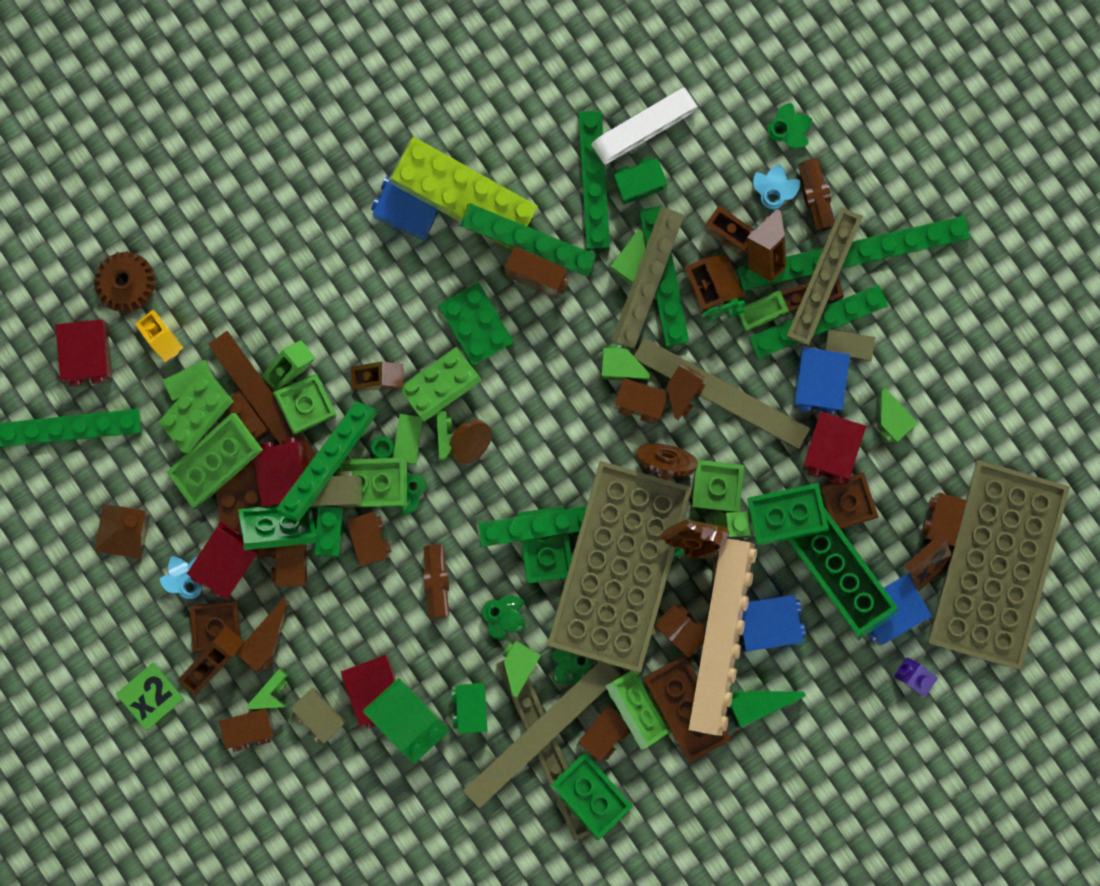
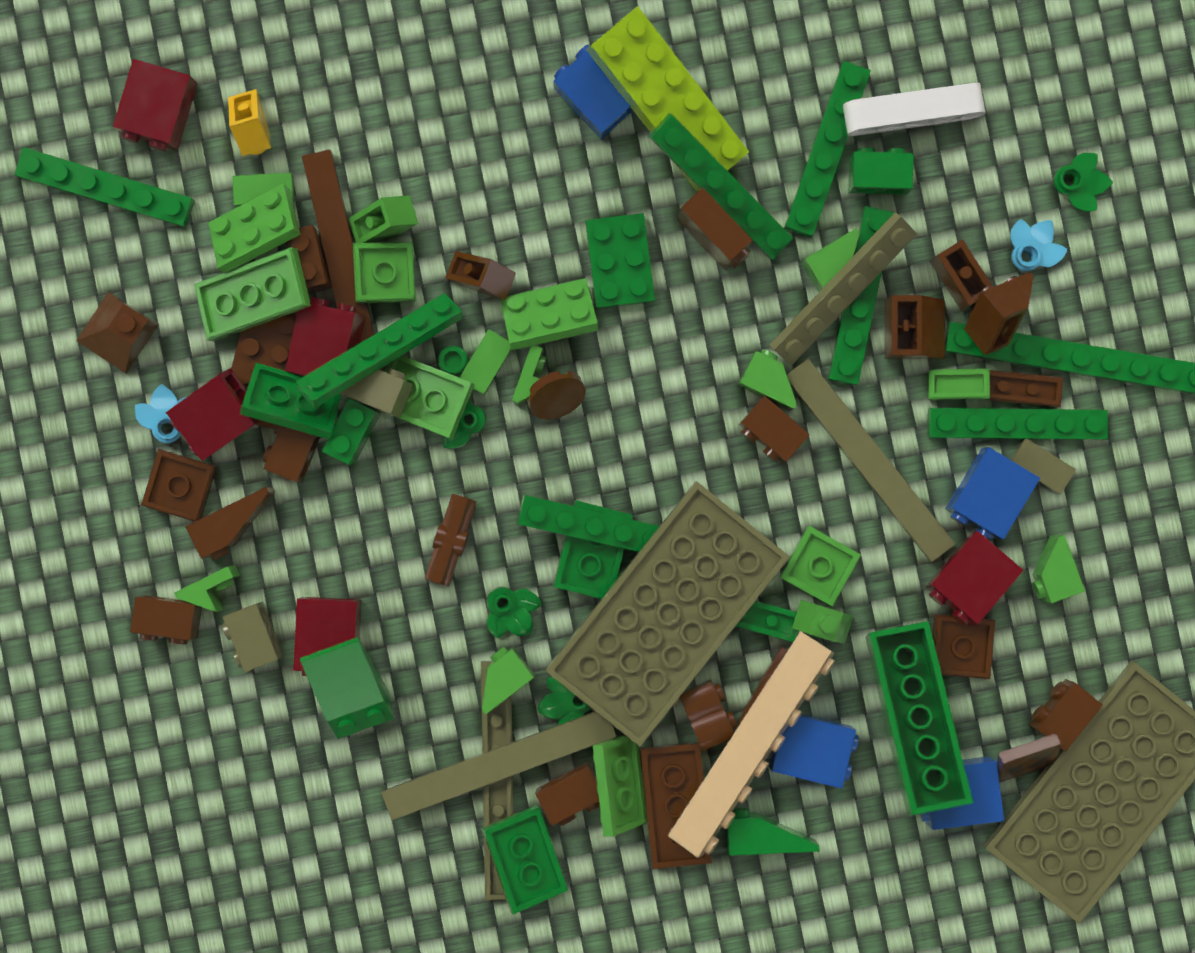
camera: 25 degrees right, 5 degrees up
reddish brown gear [93,251,156,312] -> none
bright green tile [116,662,185,731] -> none
reddish brown slope [177,626,244,696] -> none
reddish brown brick [346,512,392,567] -> none
green brick [451,683,488,734] -> none
reddish brown gear [636,443,698,480] -> none
reddish brown slope [660,520,730,559] -> none
reddish brown slope [667,362,706,421] -> none
green plate [702,298,745,322] -> none
green plate [747,483,829,546] -> none
olive plate [786,207,863,346] -> none
reddish brown piece [798,159,835,232] -> none
dark purple bracket [894,657,938,698] -> none

